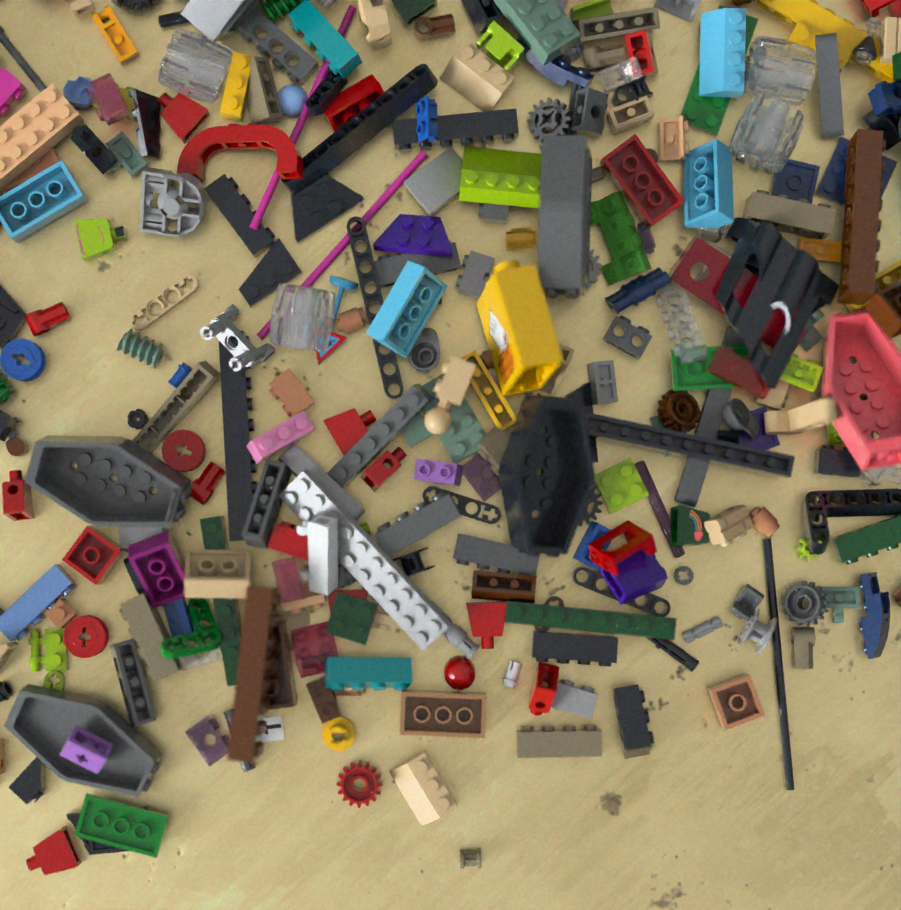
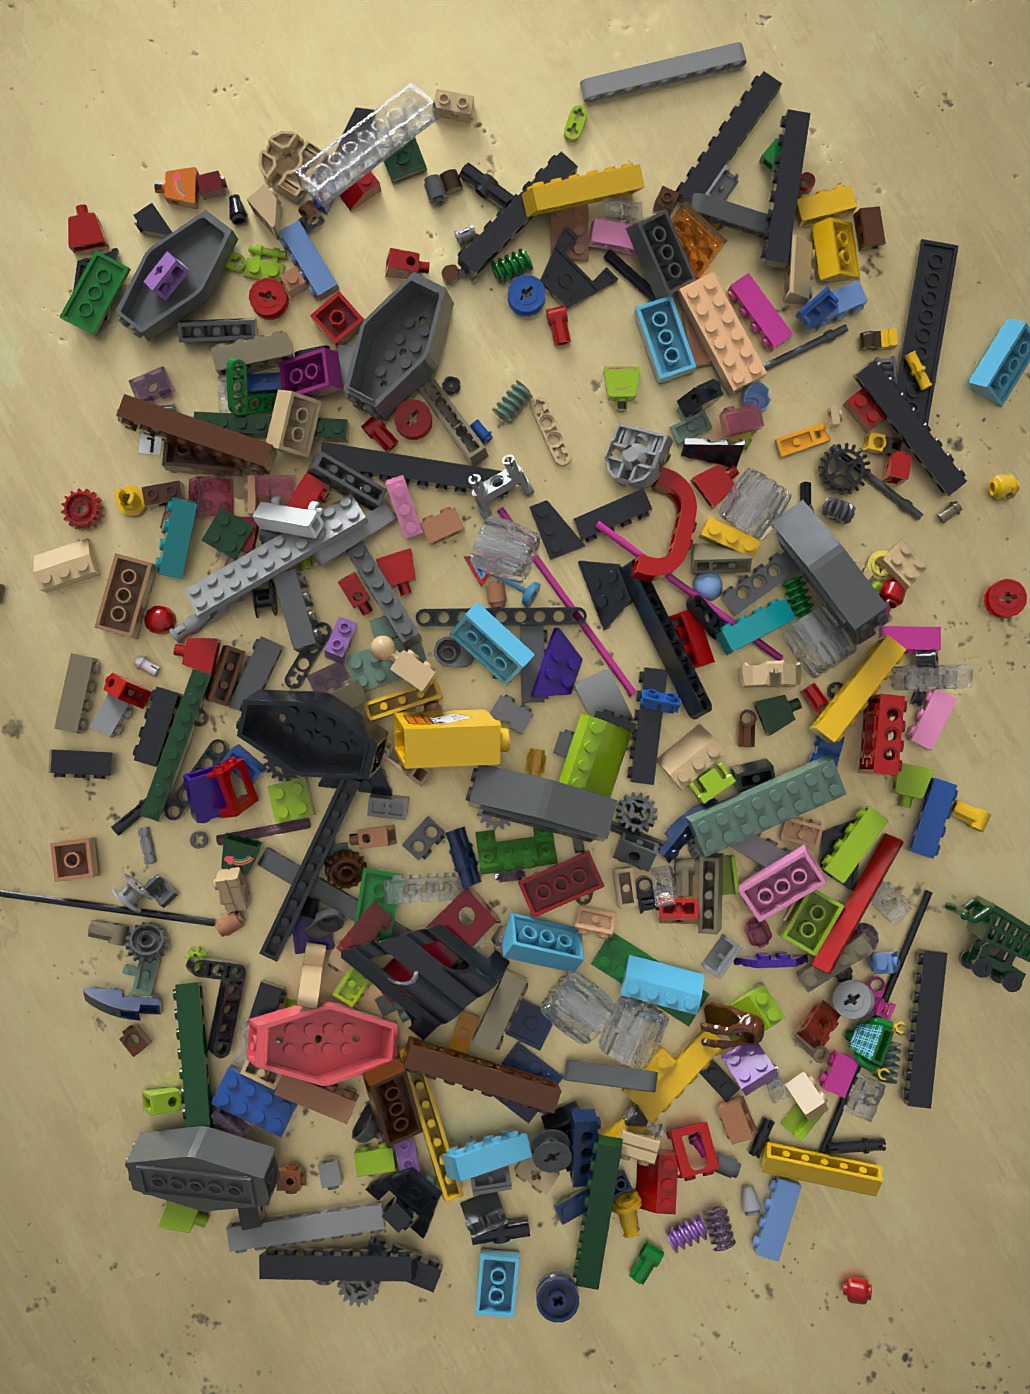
camera: 105 degrees right, 0 degrees up
none -> nougat torso [349,825,397,849]
none -> black plate [594,709,637,731]

